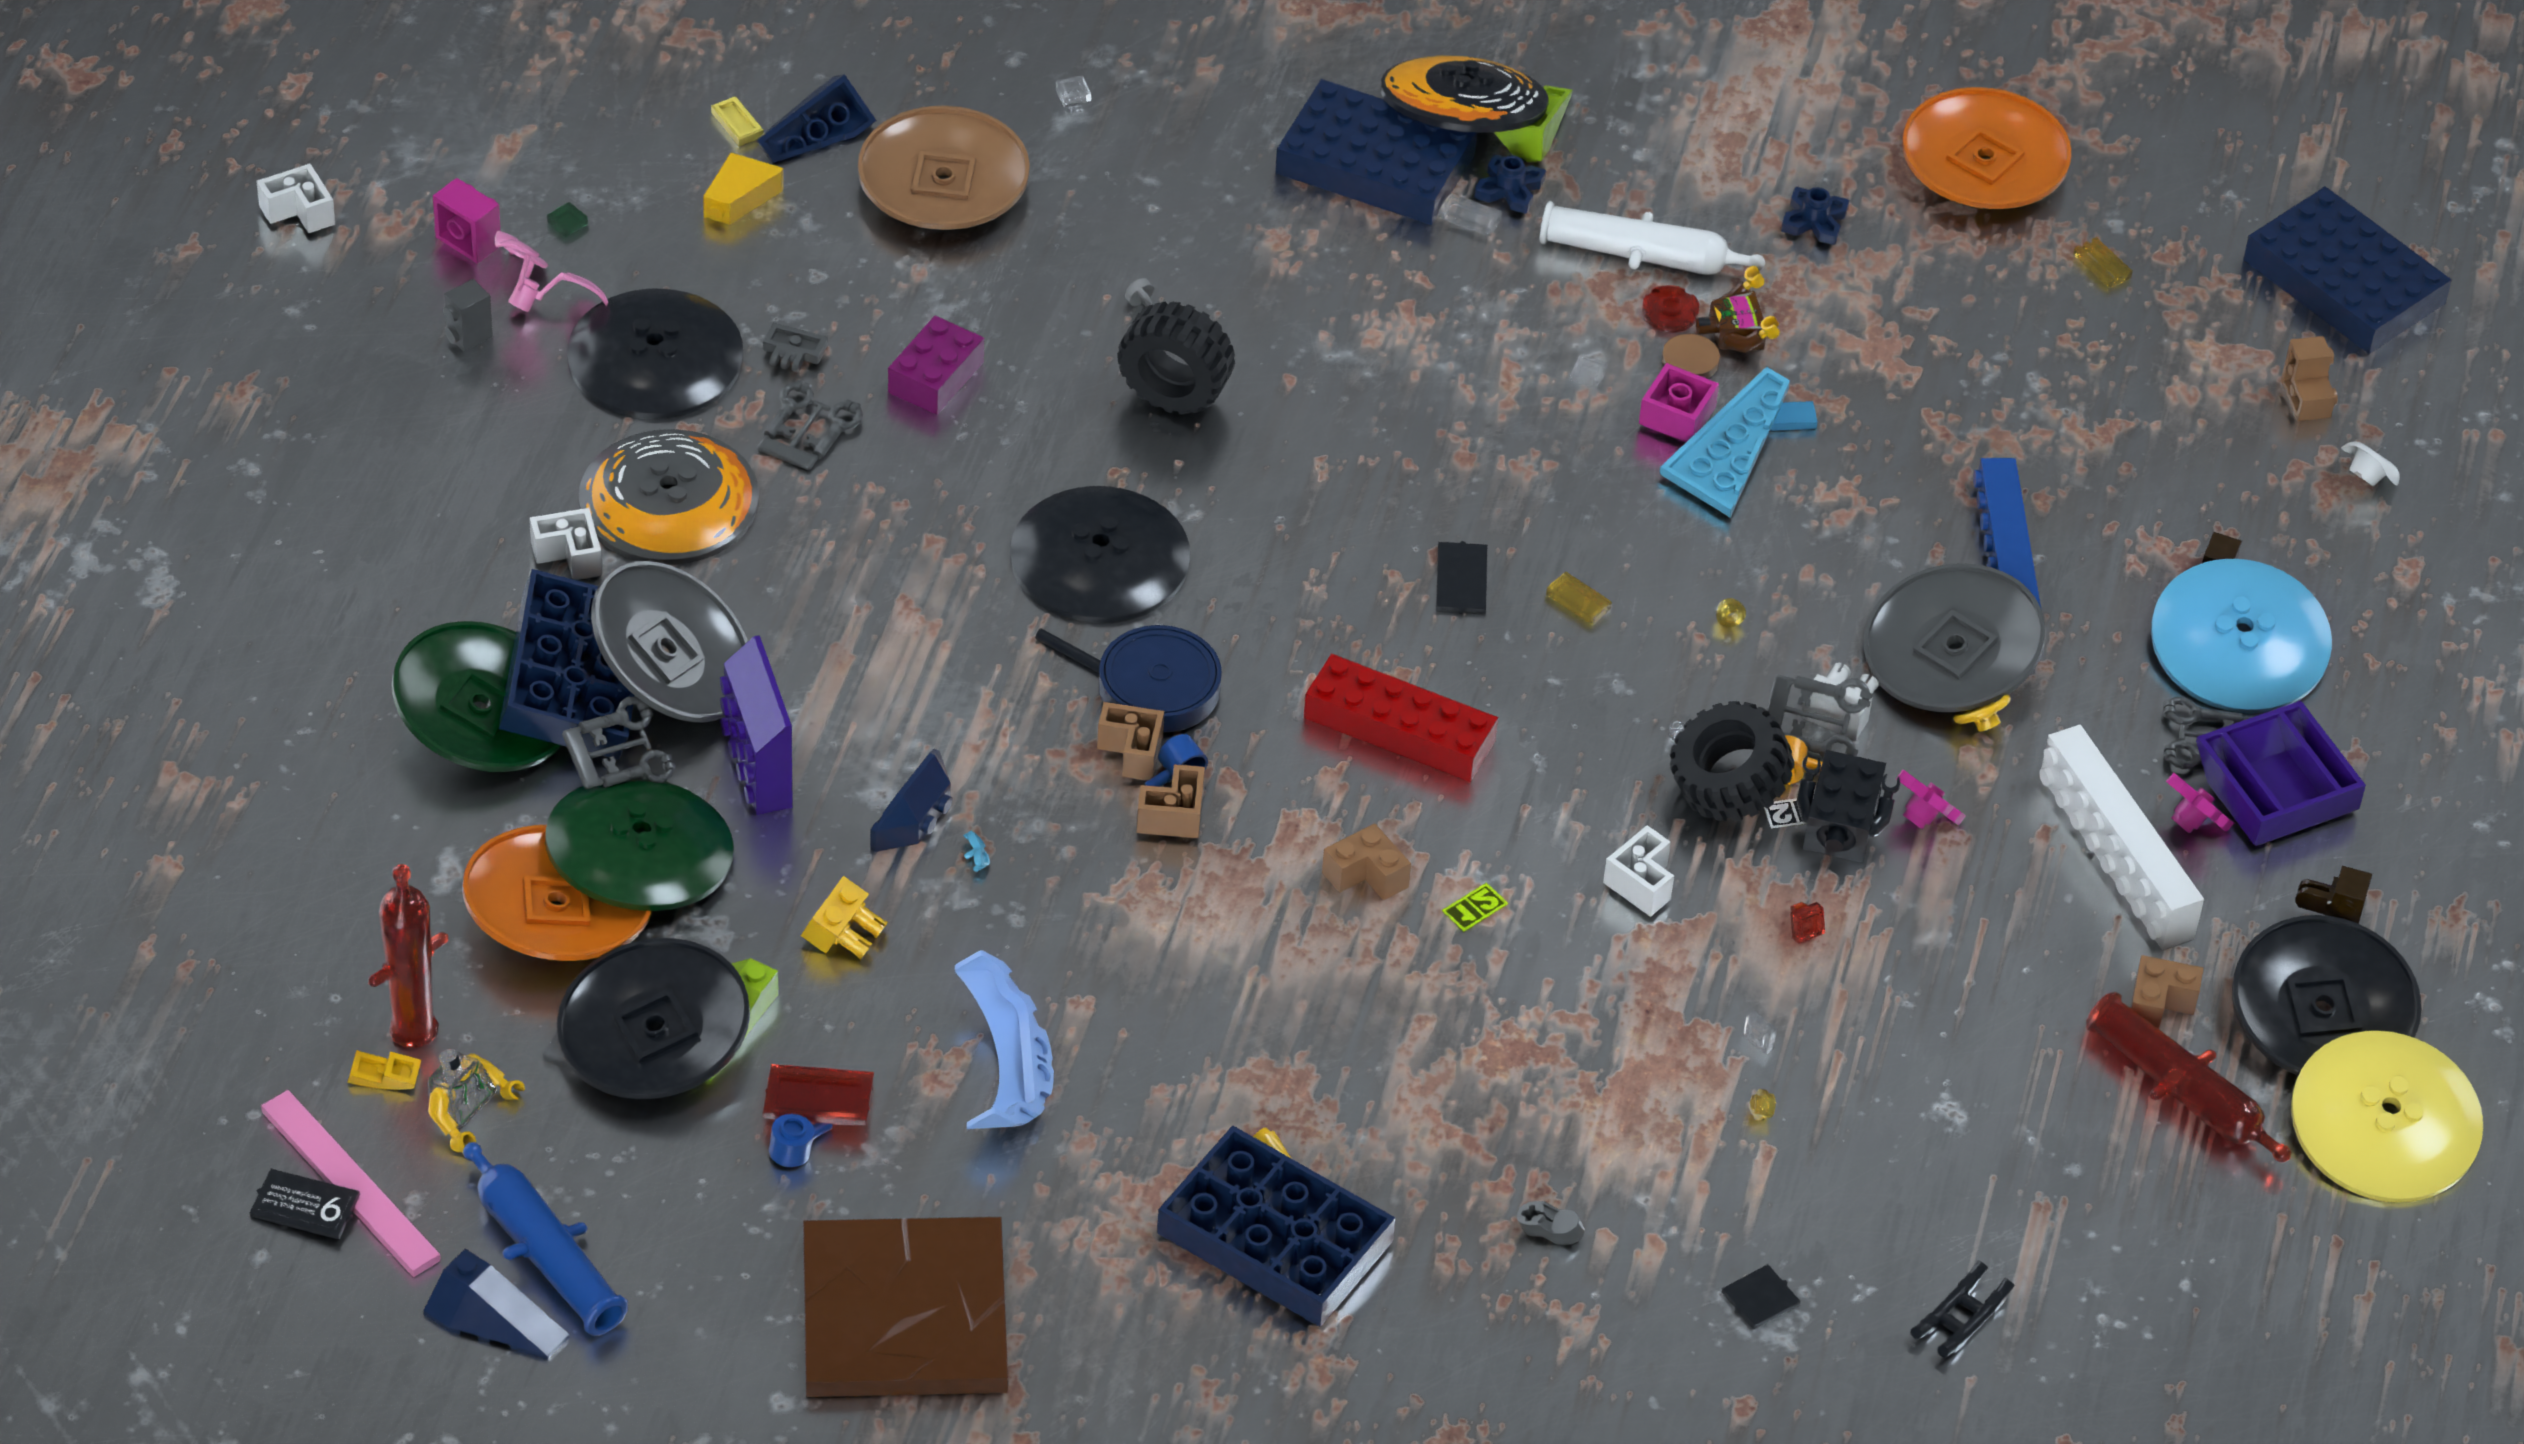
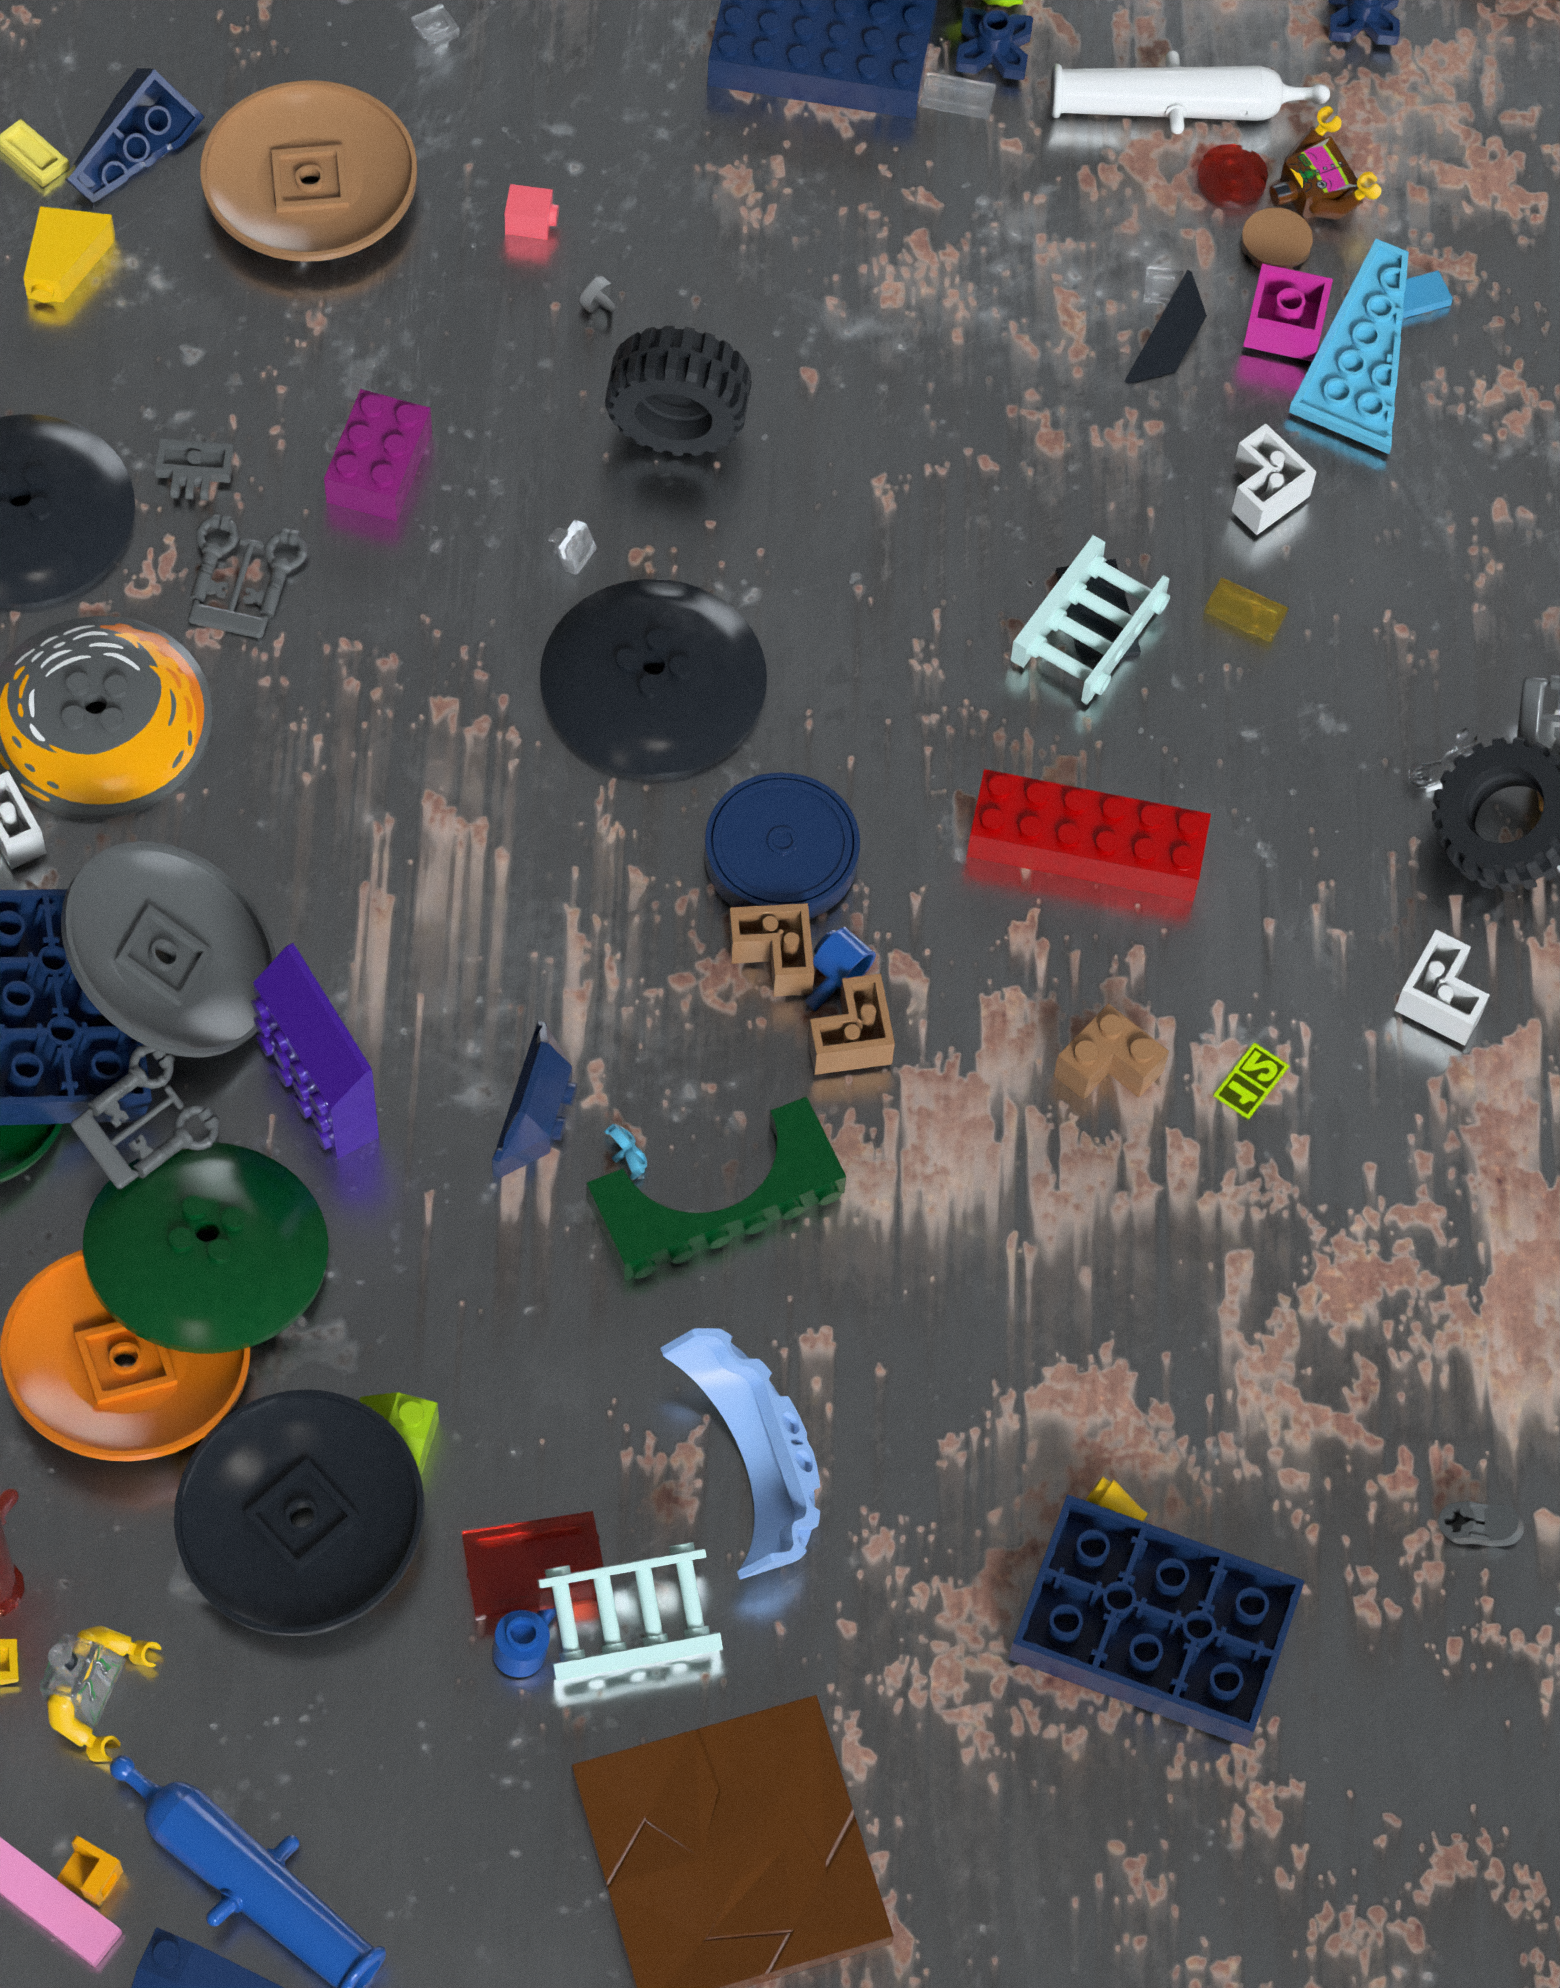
camera: 15 degrees left, 15 degrees up
yellow brick [800,876,888,960] -> none
black bar [1035,628,1101,673] -> none
clear yellow plate [1716,598,1746,627] -> none
none -> light orange panel [57,1835,123,1909]
none -> coral brick [504,184,559,240]
none -> light aqua fence [537,1542,723,1681]
none -> clear tile [548,520,597,575]
none -> dark green arch [586,1096,846,1280]
none -> light aqua fence [1011,535,1170,705]
none -> black sticker [1124,270,1207,384]
none -> white brick [1232,424,1316,535]

